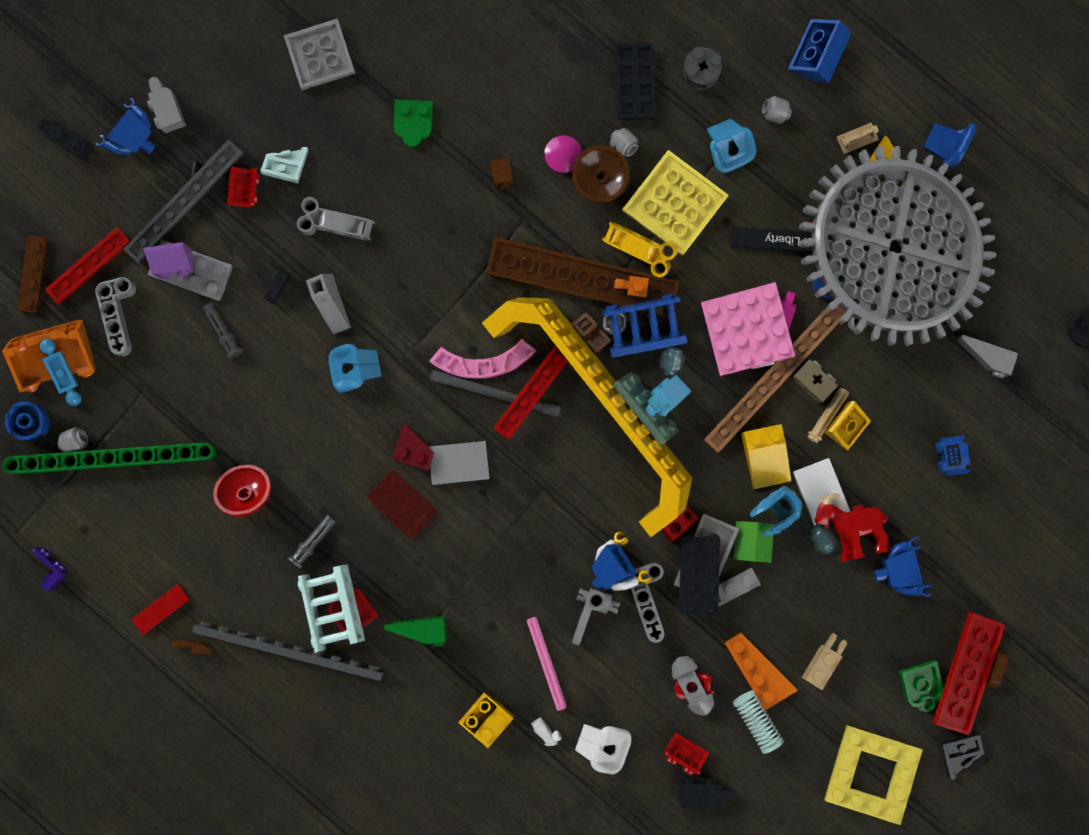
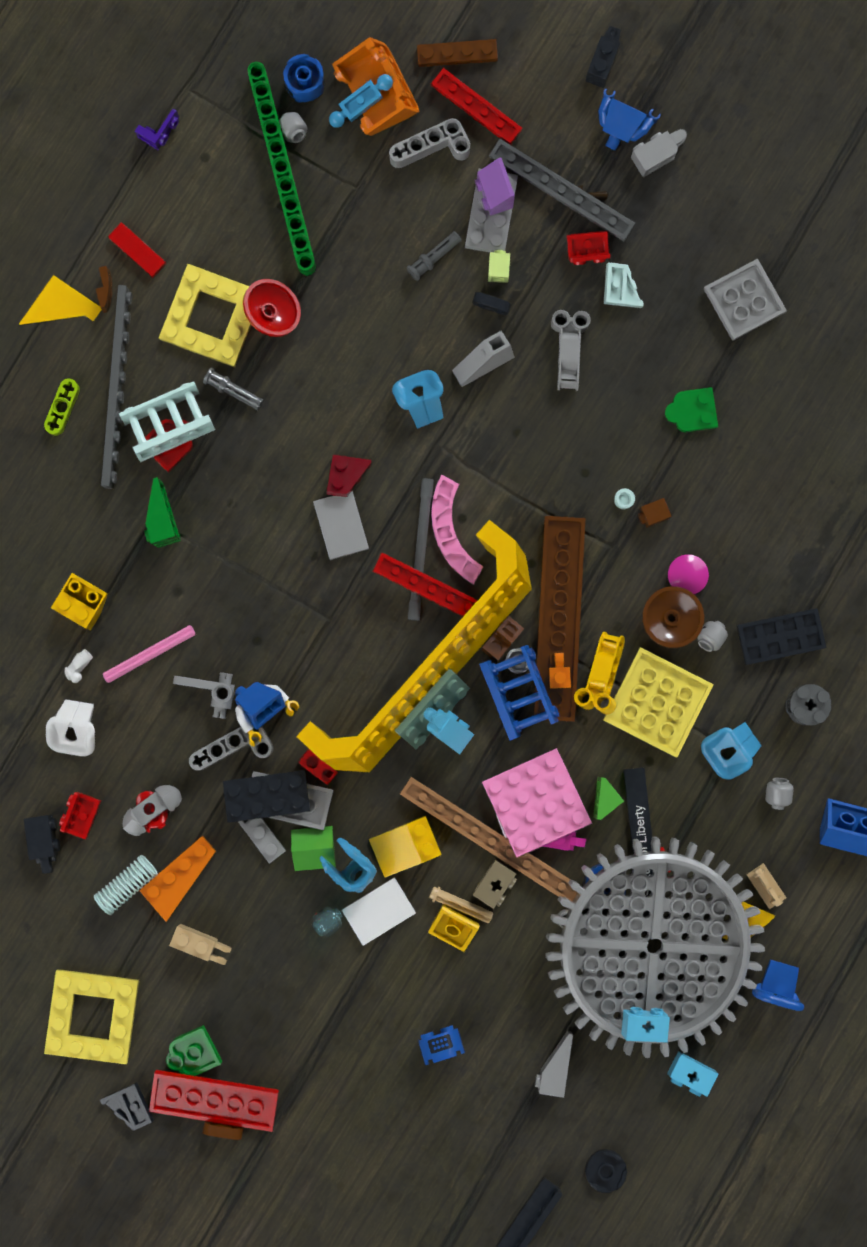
camera: 80 degrees right, 0 degrees up
clear red piece [366,470,437,539] -> none
clear light blue head [659,347,686,376] -> none
red animal [814,493,891,562] -> none
blue torso [874,537,933,597] -> none
none -> yellow sticker [19,275,102,325]
none -> lime beam [44,379,80,436]
none -> light yellow plate [159,264,251,367]
none -> yellowish green brick [488,250,510,283]
none -> bright green slope [593,777,624,820]
none -> light aqua tile [614,488,635,510]
none -> medium azure brick [621,1007,670,1042]
none -> medium azure brick [667,1051,718,1097]

